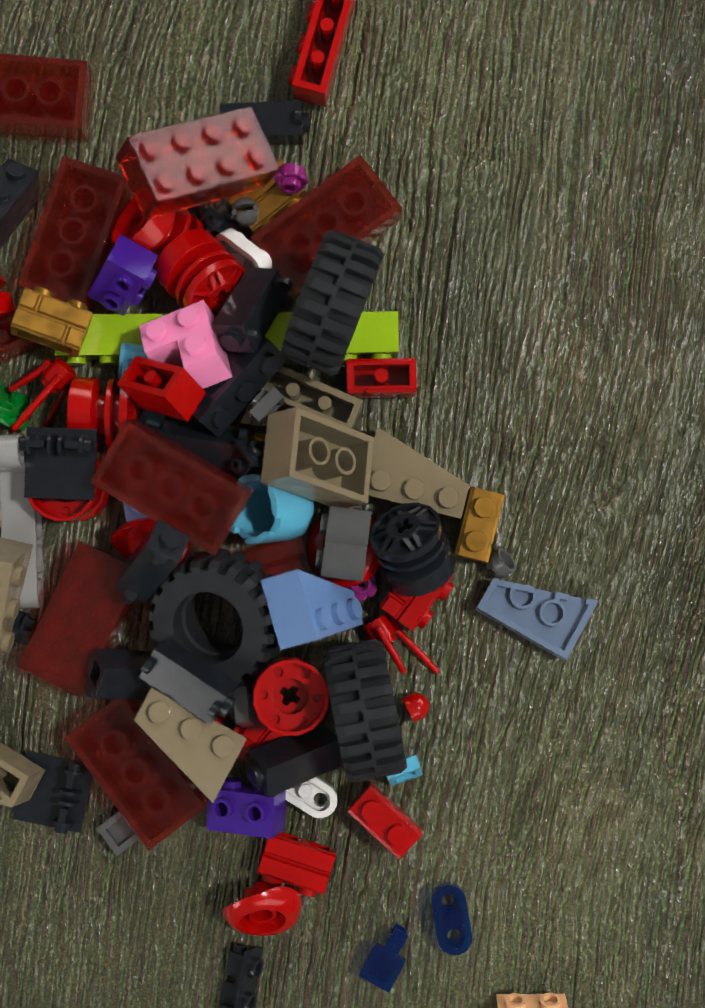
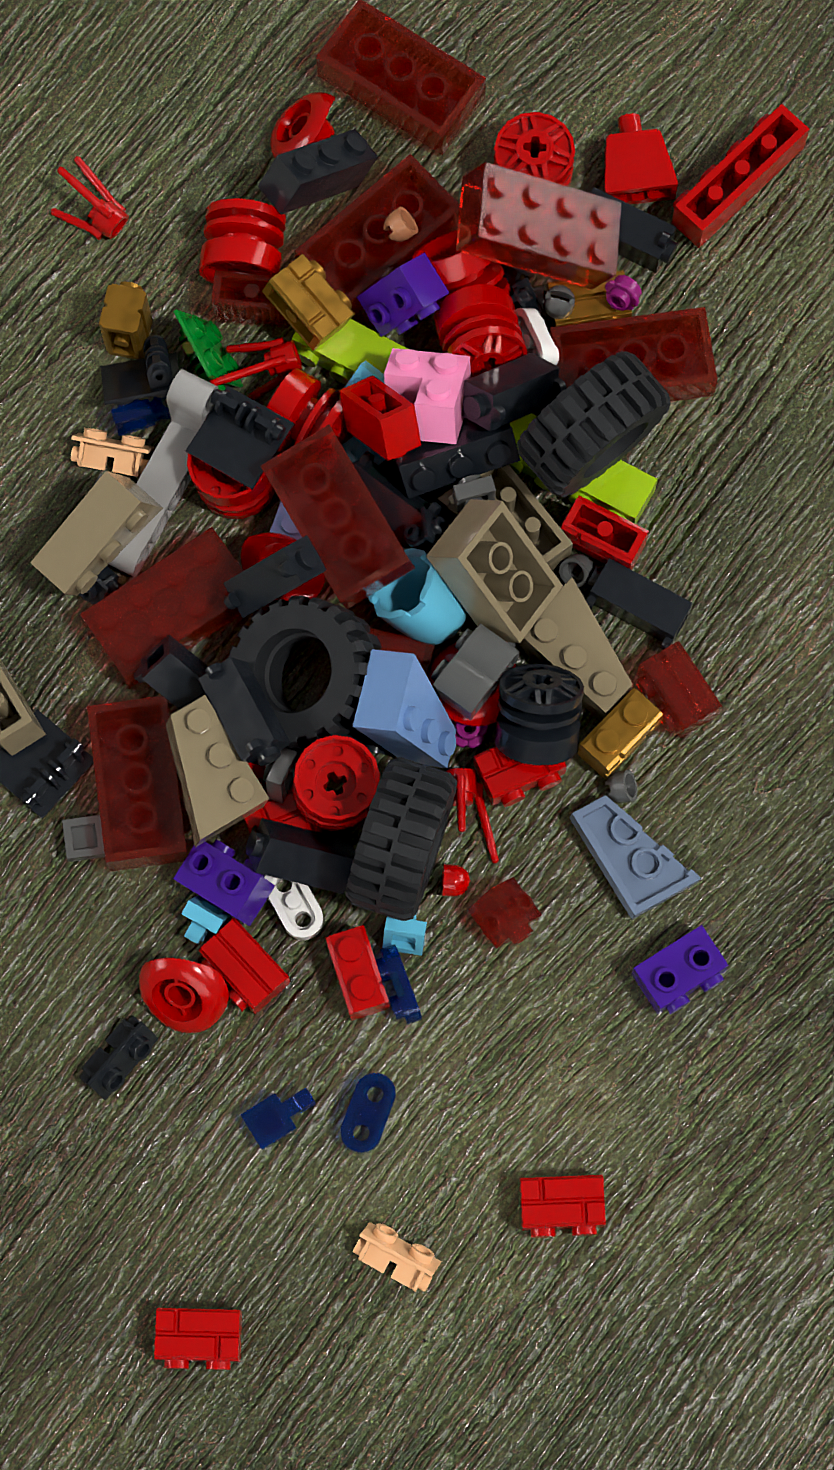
camera: 25 degrees right, 10 degrees down
none -> medium azure tile [181,895,232,944]
none -> clear blue plate [375,944,422,1025]
none -> nougat hinge [384,207,418,242]
none -> clear red brick [468,877,542,949]
none -> red wheel [493,112,575,213]
none -> red brick [519,1175,606,1238]
none -> dark grey hinge [559,554,594,587]
none -> black brick [586,558,693,652]
none -> red torso [603,113,678,205]
none -> dark purple brick [631,925,729,1015]
none -> clear red brick [636,641,723,738]

